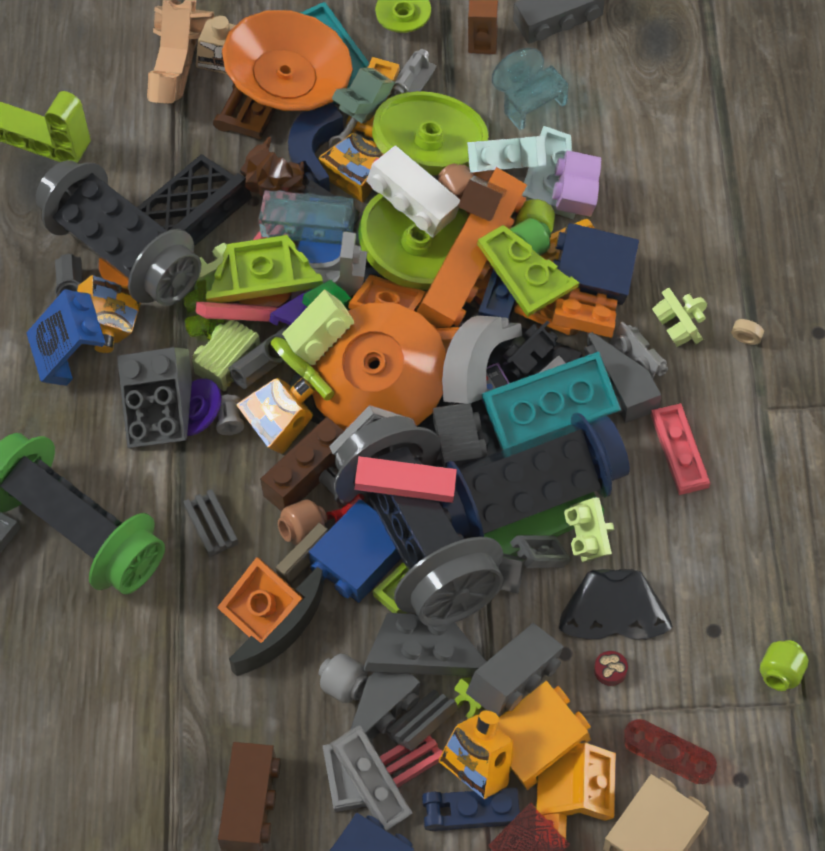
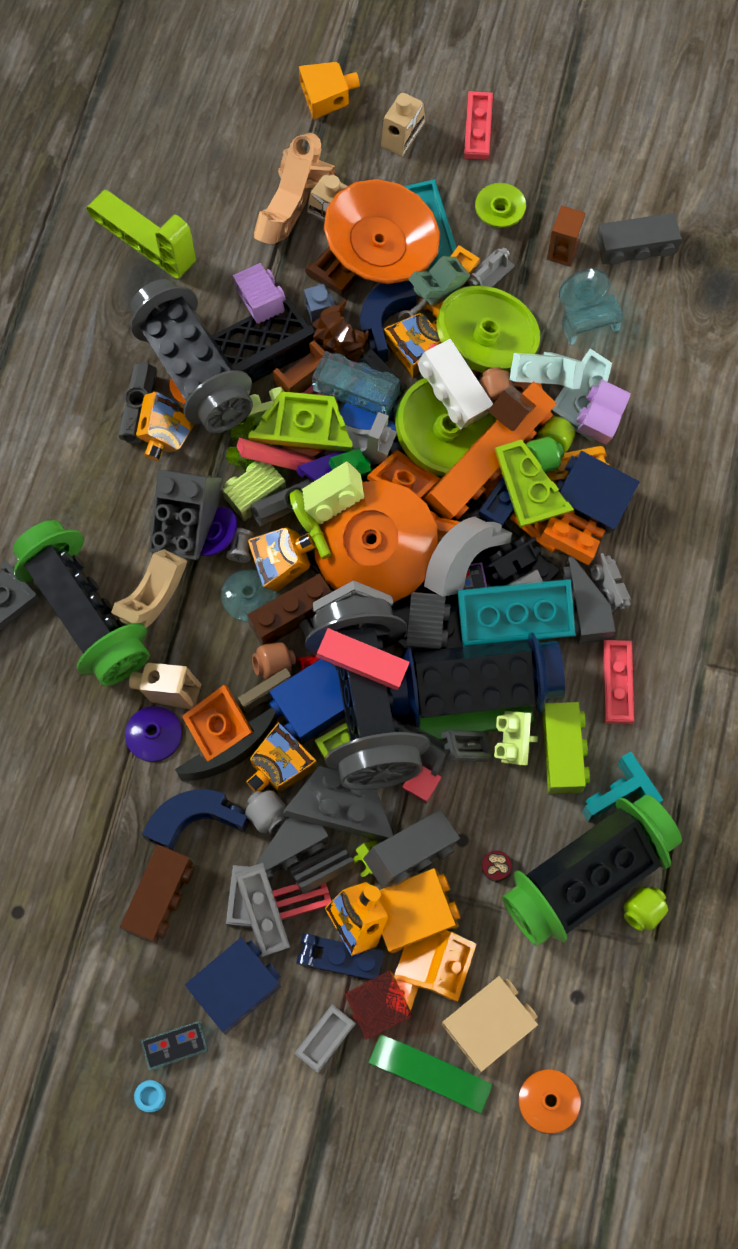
camera: 15 degrees right, 10 degrees up
blue panel [26,289,105,386] -> none
dark grey tile [183,489,238,557] -> none
black piece [559,569,673,639] -> none
clear red beam [624,719,717,784] -> none
yellowish green hips [652,288,707,347] -> none
tan tile [731,319,764,345] -> none
none -> tan arch [111,549,188,628]
none -> dark purple dish [125,706,182,762]
none -> tan torso [129,663,202,710]
none -> dark blue arch [142,789,249,850]
none -> clear light blue dish [221,569,276,622]
none -> lavender brick [232,263,286,324]
none -> torso [246,723,317,793]
none -> dark orange panel [273,341,331,393]
none -> sand blue brick [304,284,335,327]
none -> coral tile [402,767,441,803]
none -> black brick [502,794,682,947]
none -> lime brick [542,702,590,794]
none -> teal bracket [582,752,663,822]

